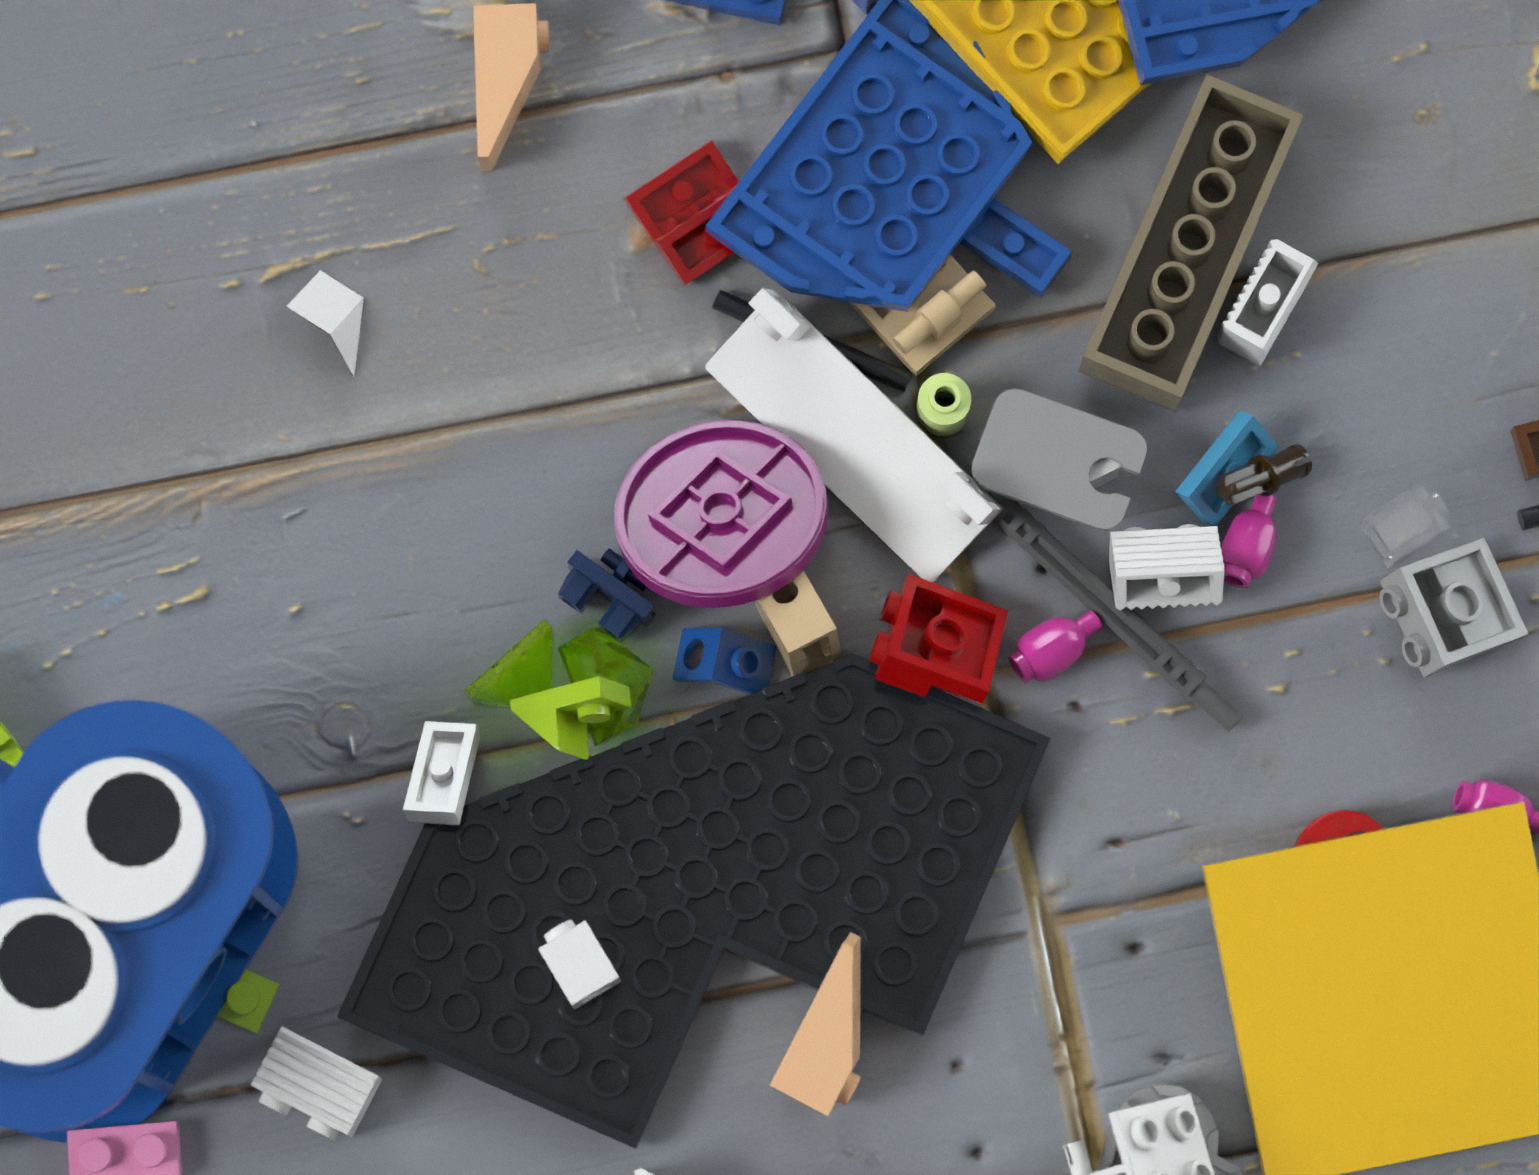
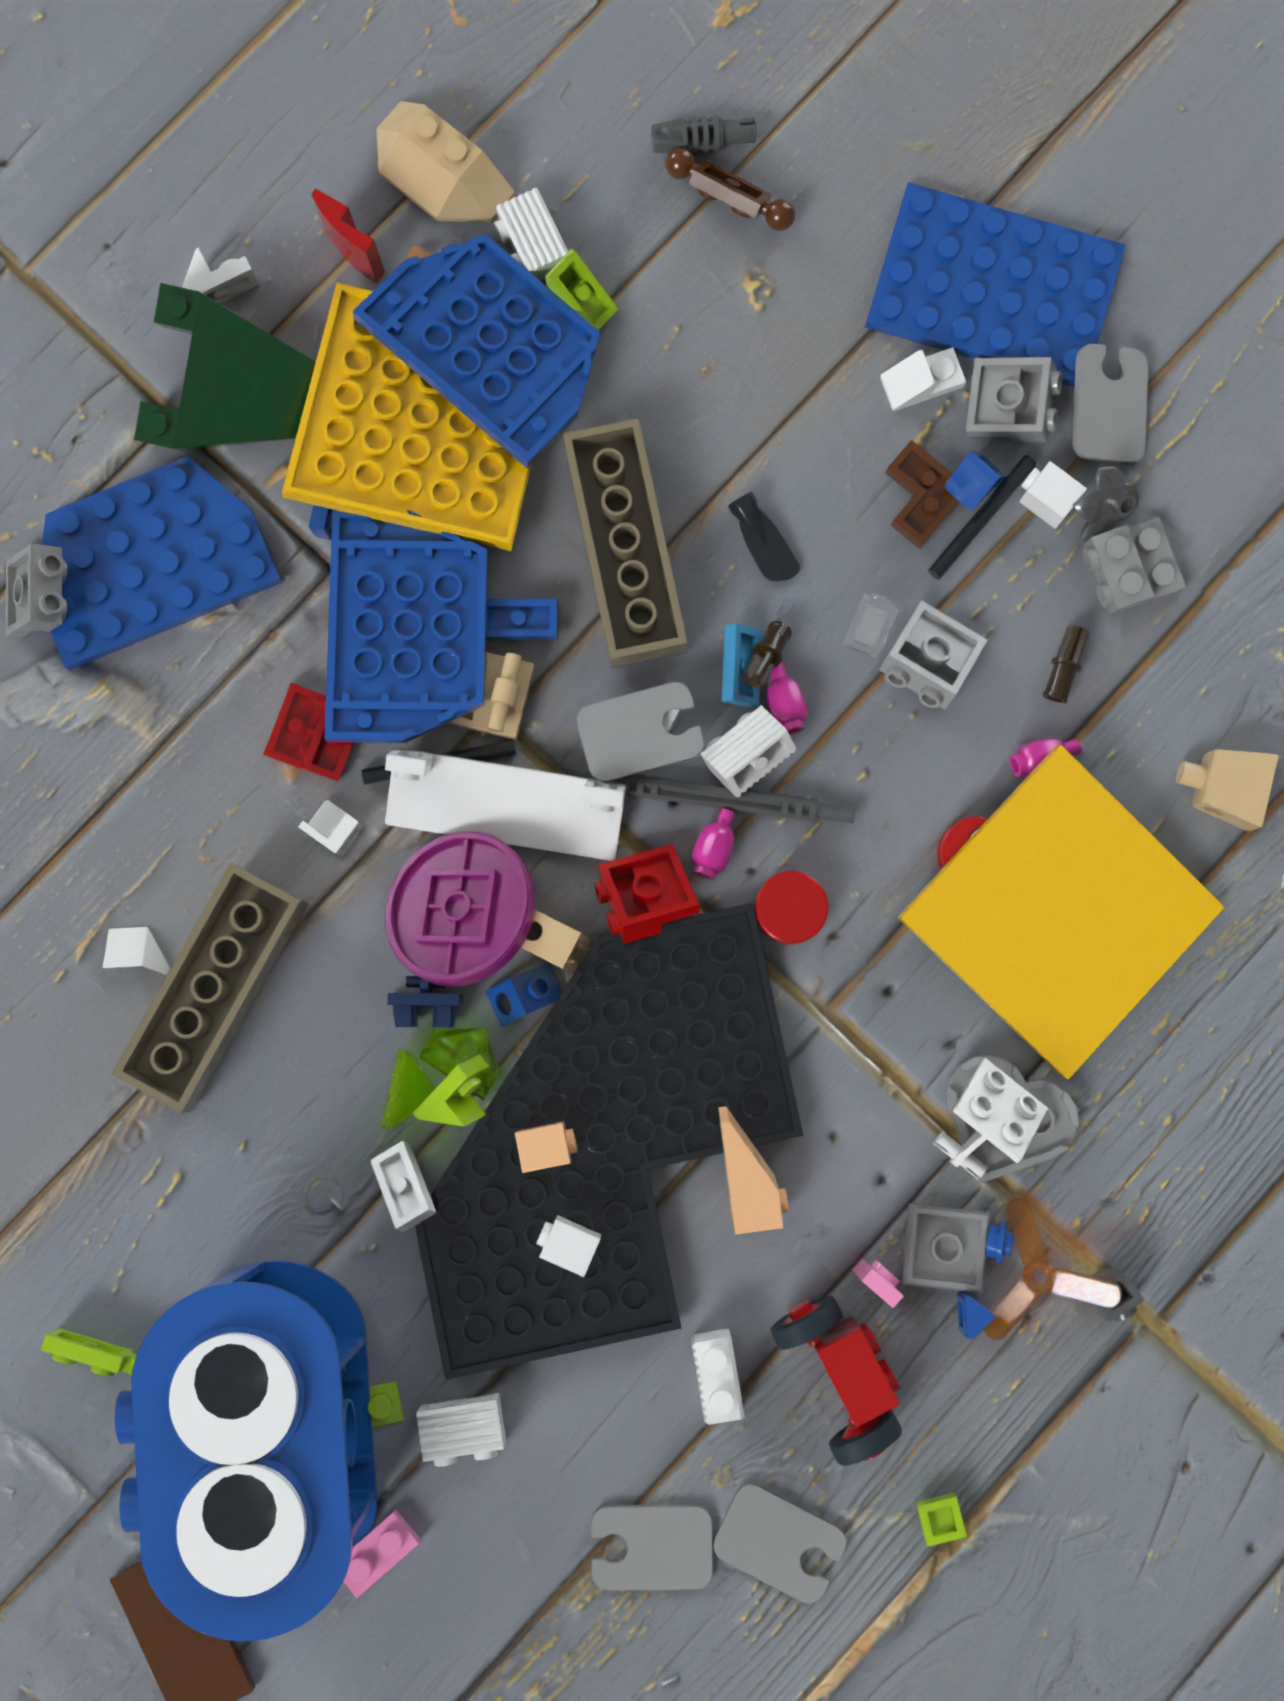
camera: 35 degrees left, 5 degrees up
light nougat slope [473,3,550,172] -> none
yellowish green brick [916,373,971,436] -> none
white brick [1217,239,1318,366] -> none
none -> dark tan brick [111,863,309,1113]
none -> white panel [298,800,365,857]
none -> light nougat brick [515,1121,578,1173]
none -> black piece [728,492,800,582]
none -> red head [754,871,829,945]

